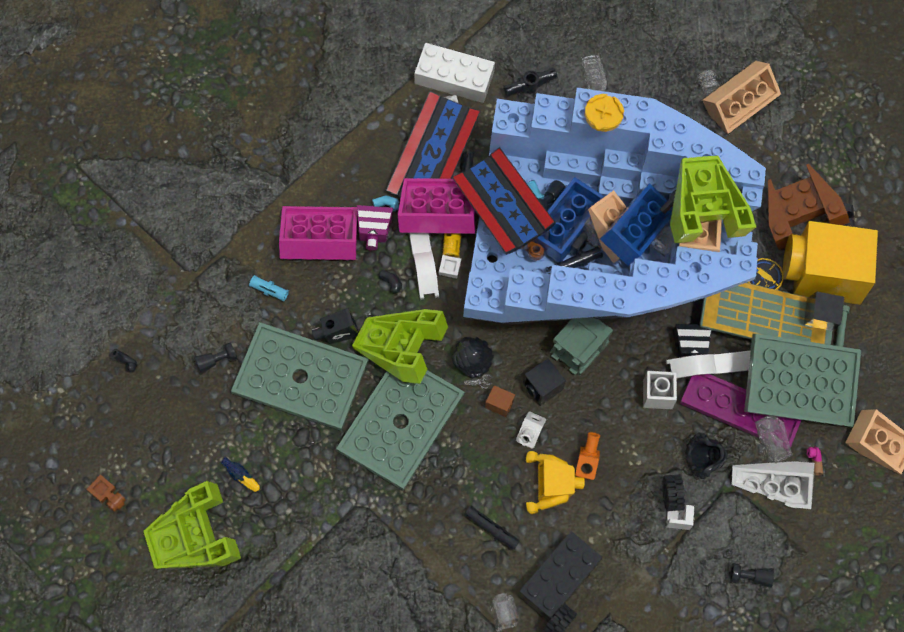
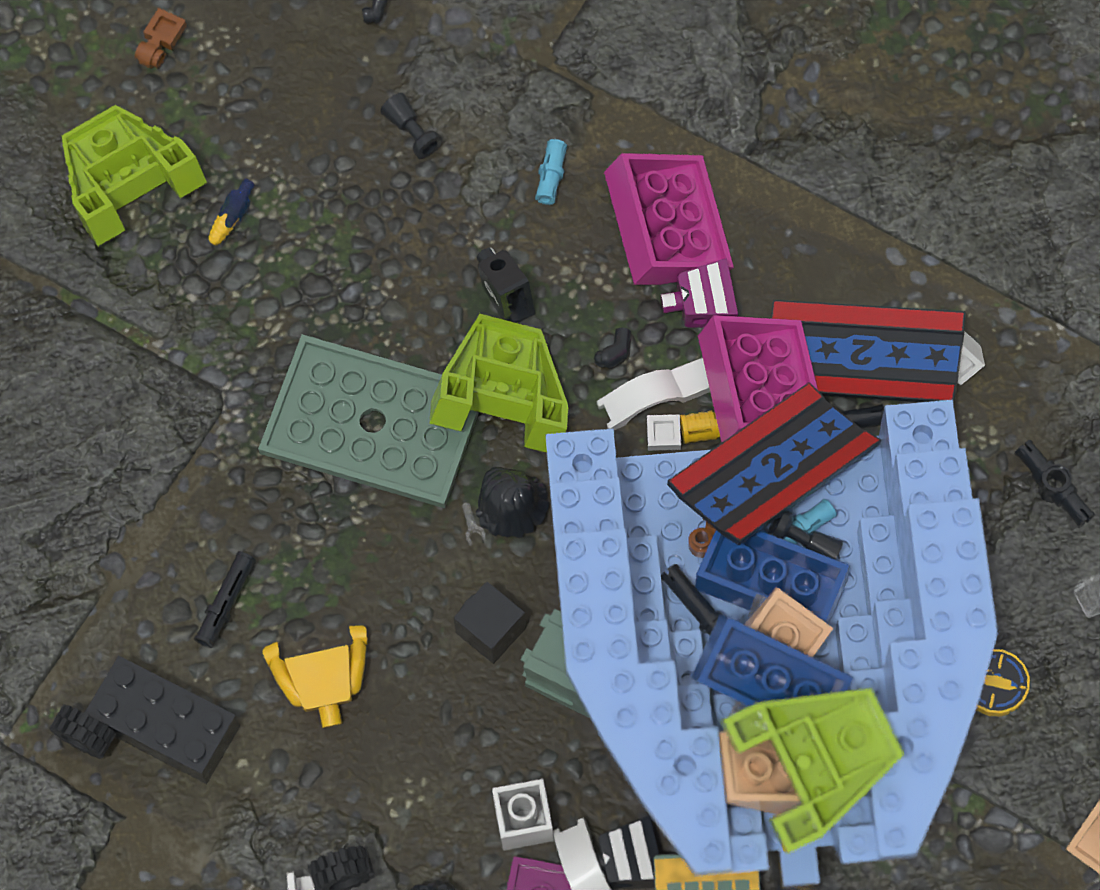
camera: 85 degrees right, 0 degrees up
sand green plate [231,322,368,431] -> none
medium azure arm [372,196,399,211] -> none
white brick [414,43,495,103] -> none
dark orange panel [485,386,515,417] -> none
clear brick [490,593,519,631] -> none
white bracket [516,412,547,448] -> none
black tile [570,231,588,256] -> none
orange bracket [575,432,600,480] -> none
yellow tile [584,94,624,132] -> none

